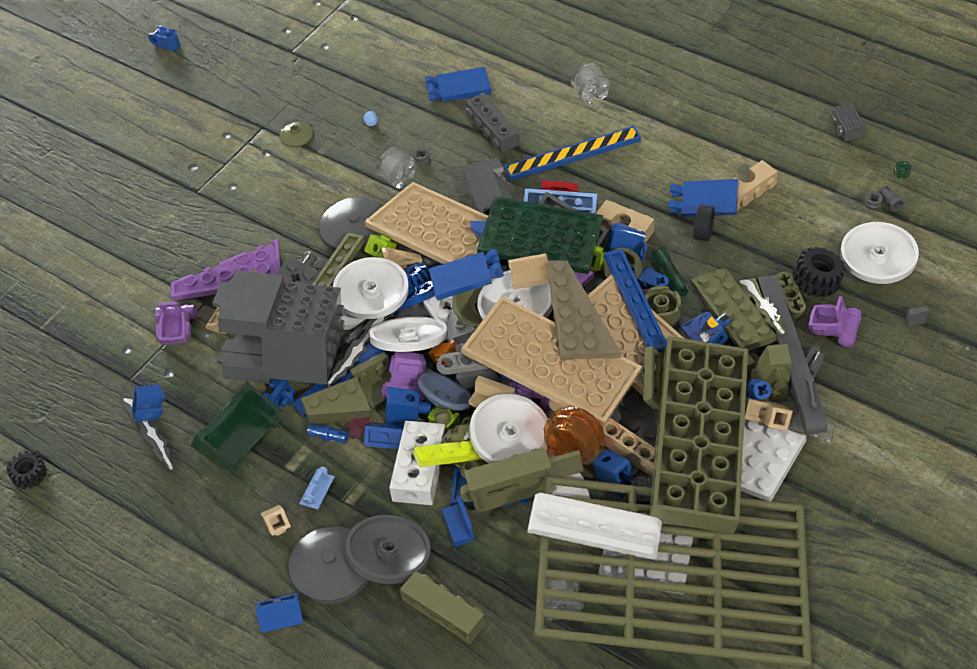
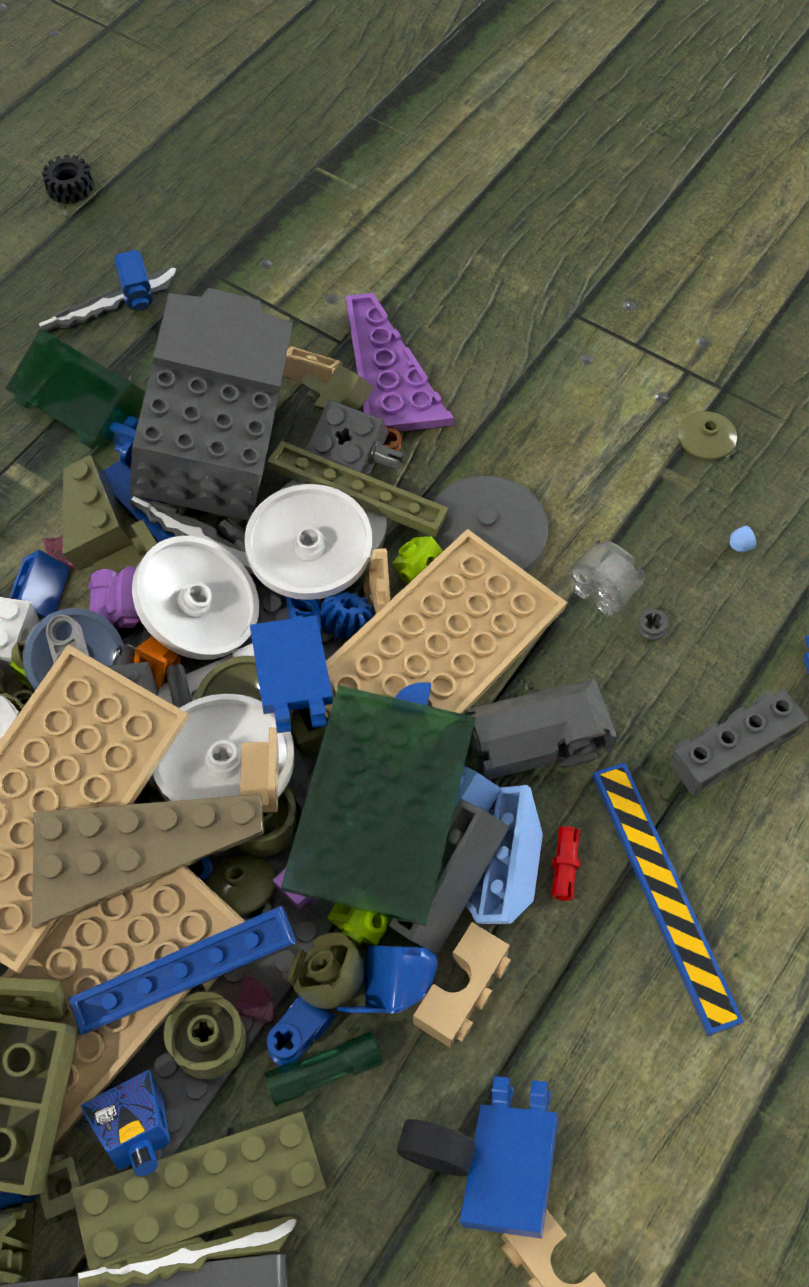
camera: 85 degrees right, 10 degrees up
medium lavender piece [155,302,198,344] -> none
blue pin [307,423,349,444] -> none
blue torso [386,387,431,424] -> none

